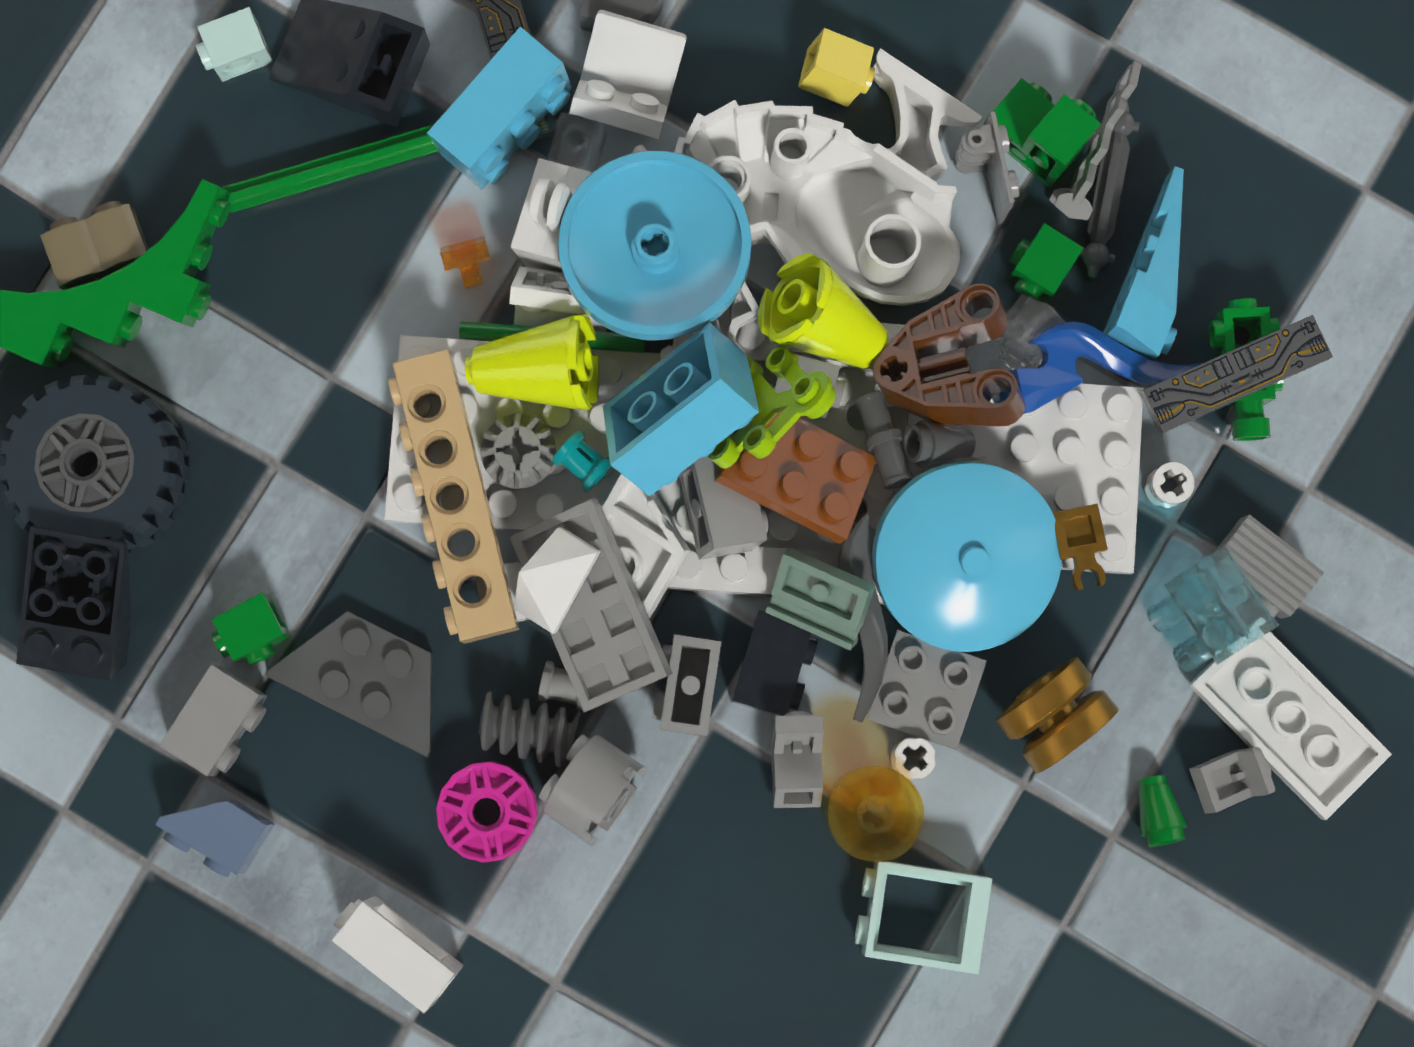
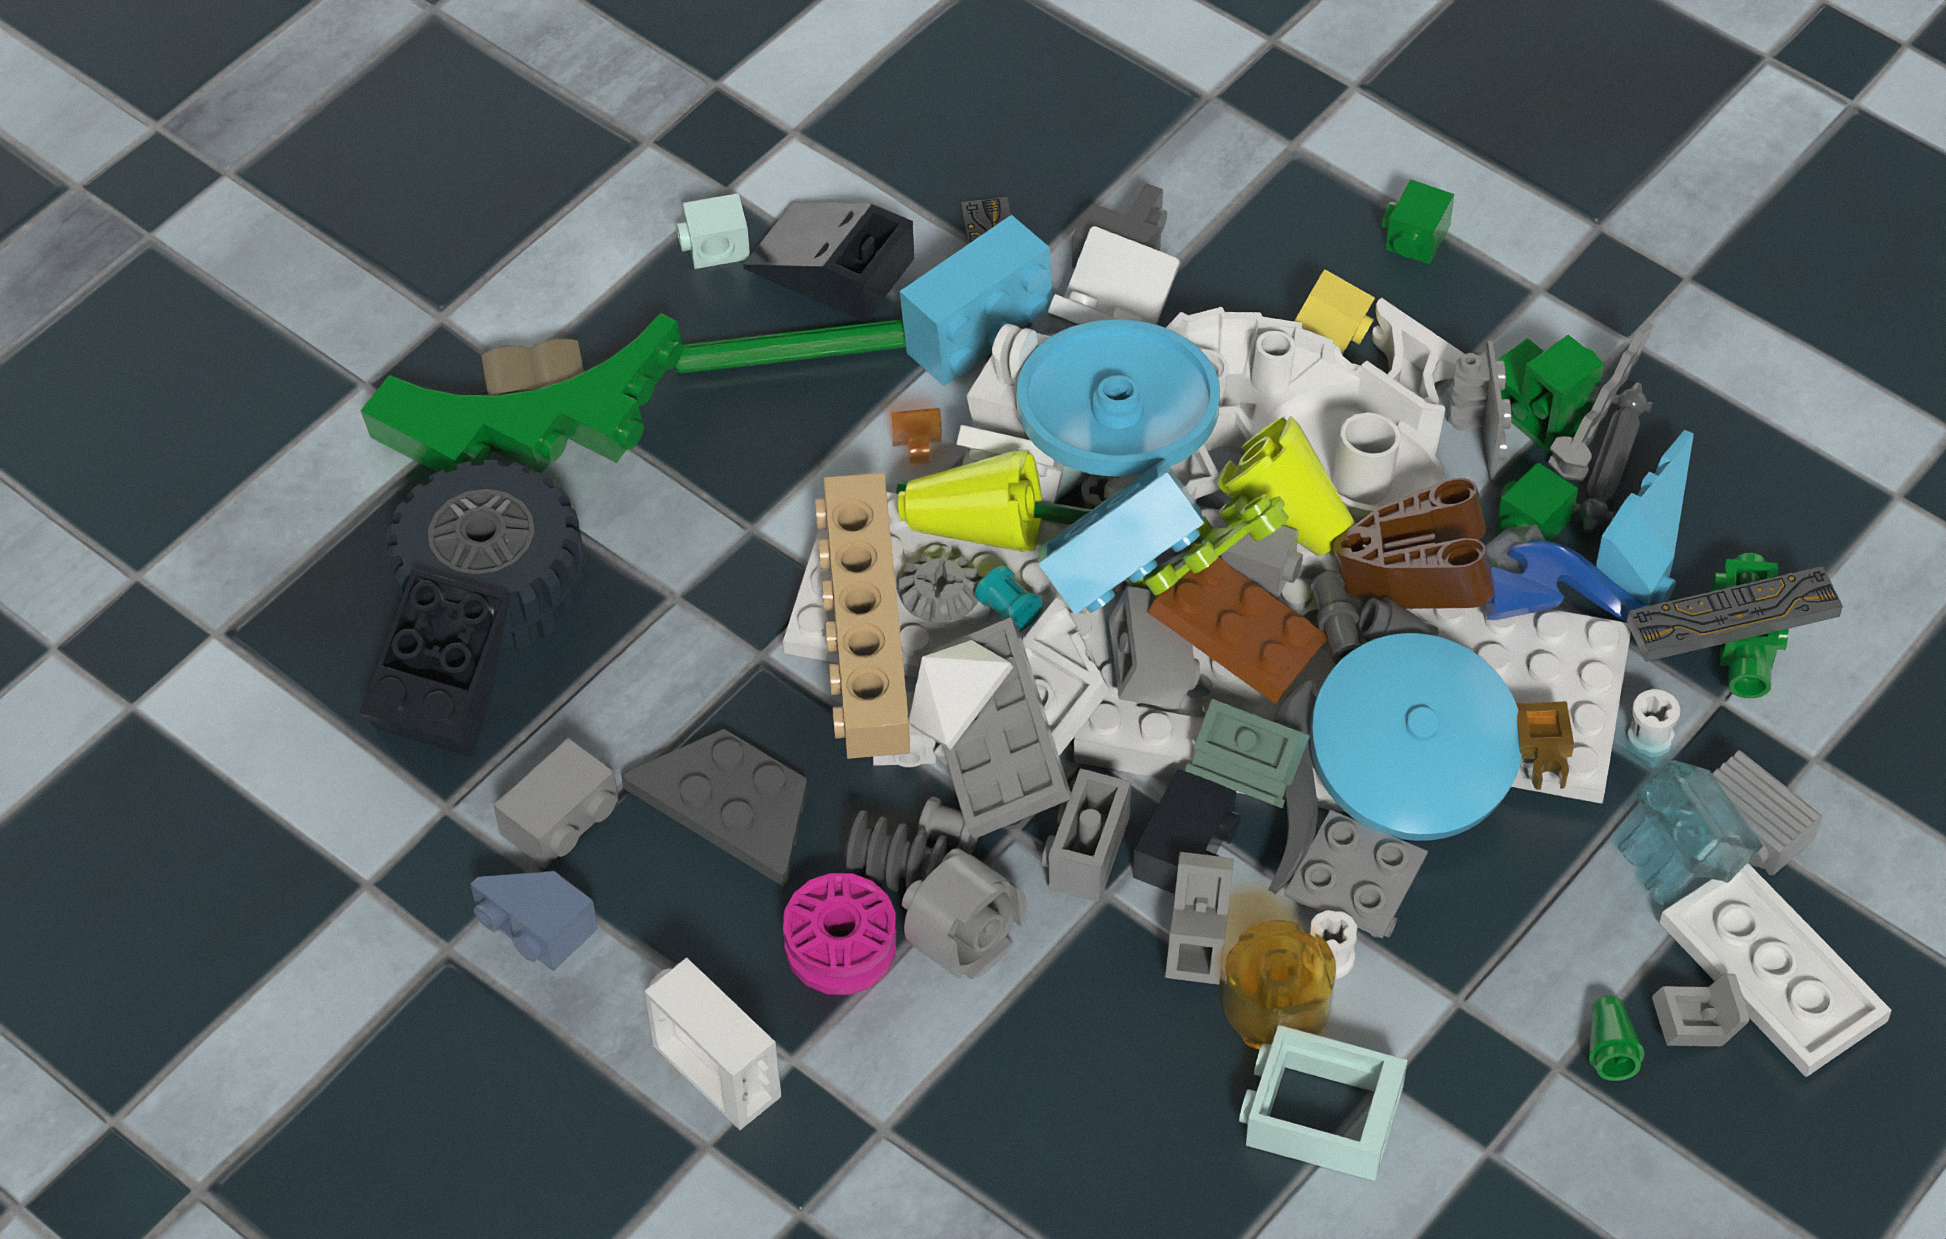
camera: 15 degrees right, 30 degrees down
green brick [211,593,291,666] -> none
pearl gold wheel [995,657,1119,774] -> none

